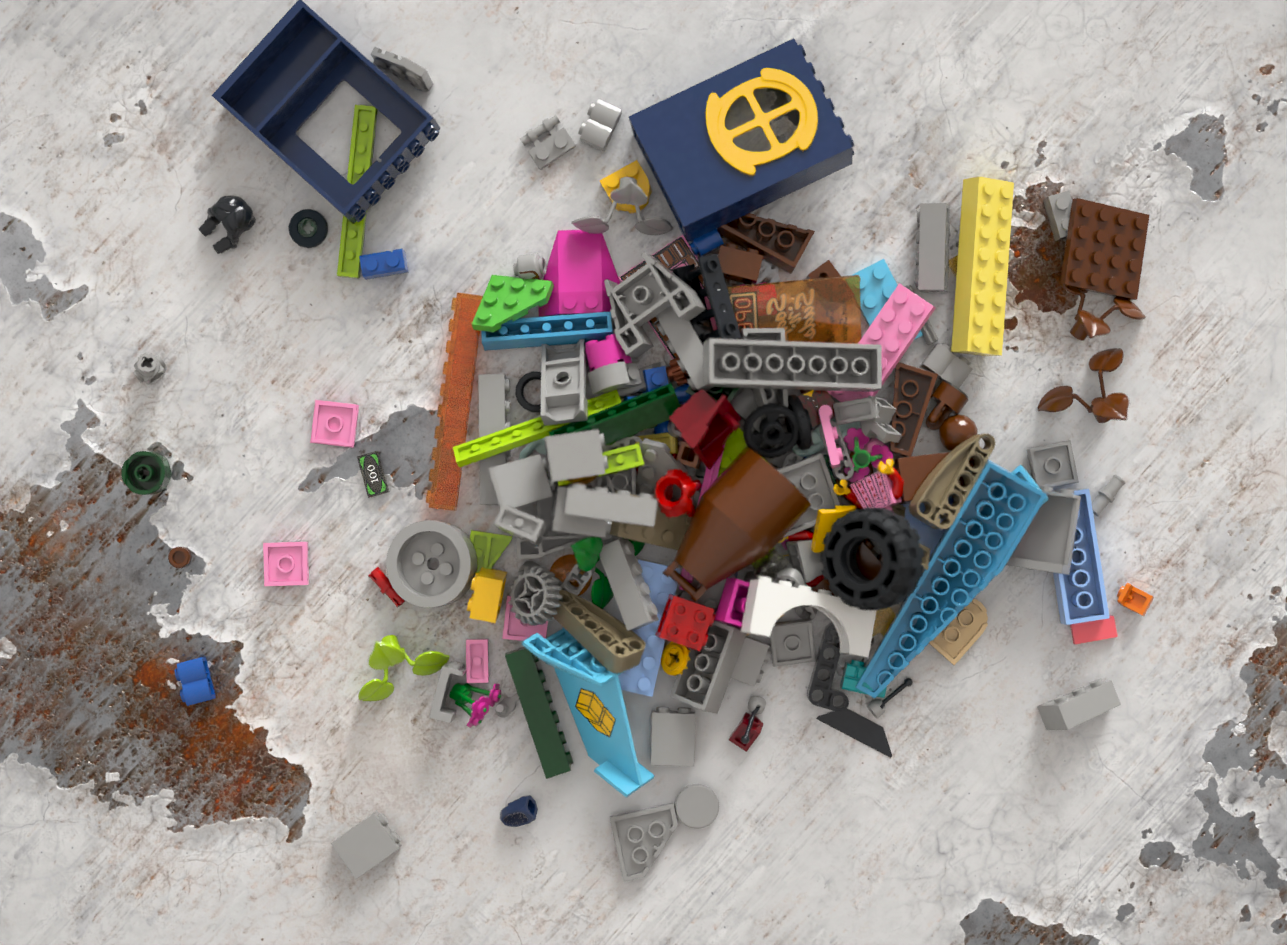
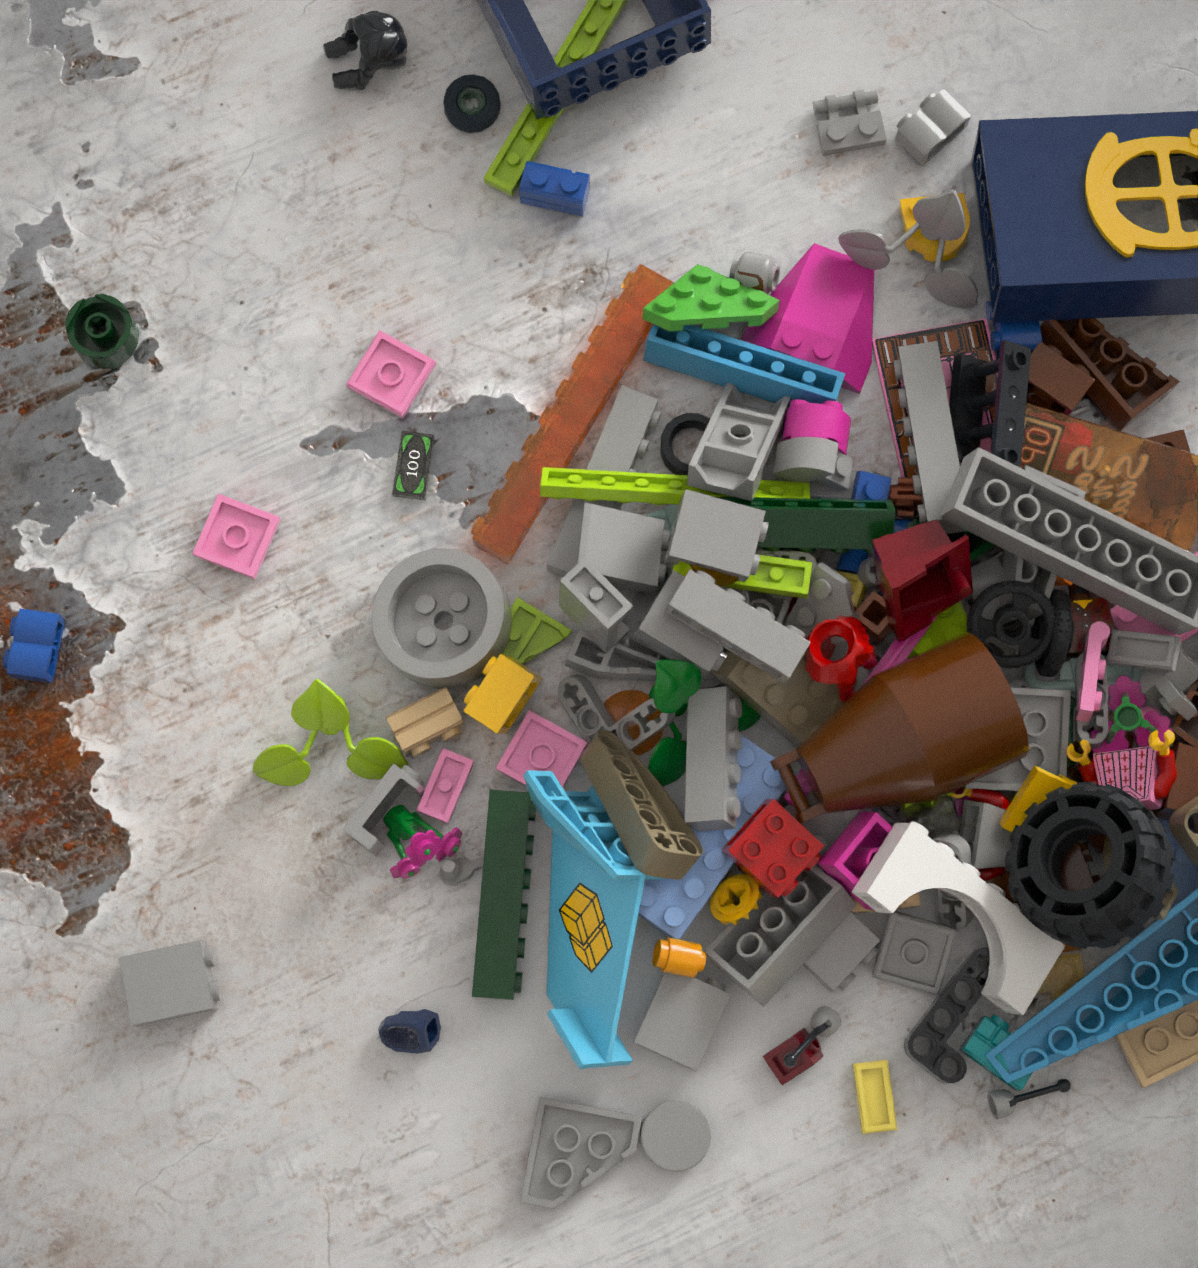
camera: 20 degrees right, 10 degrees down
light grey connector [133,353,166,385] -> none
reddish brown tile [168,547,191,568] -> none
red pin [368,567,405,608] -> none
light grey gear [508,566,563,625] -> none
light grey wedge [604,252,706,358] -> none
black sticker [816,709,892,758] -> none
none -> tan brick [386,687,466,758]
none -> light orange brick [652,937,706,978]
none -> light yellow tile [852,1060,897,1134]

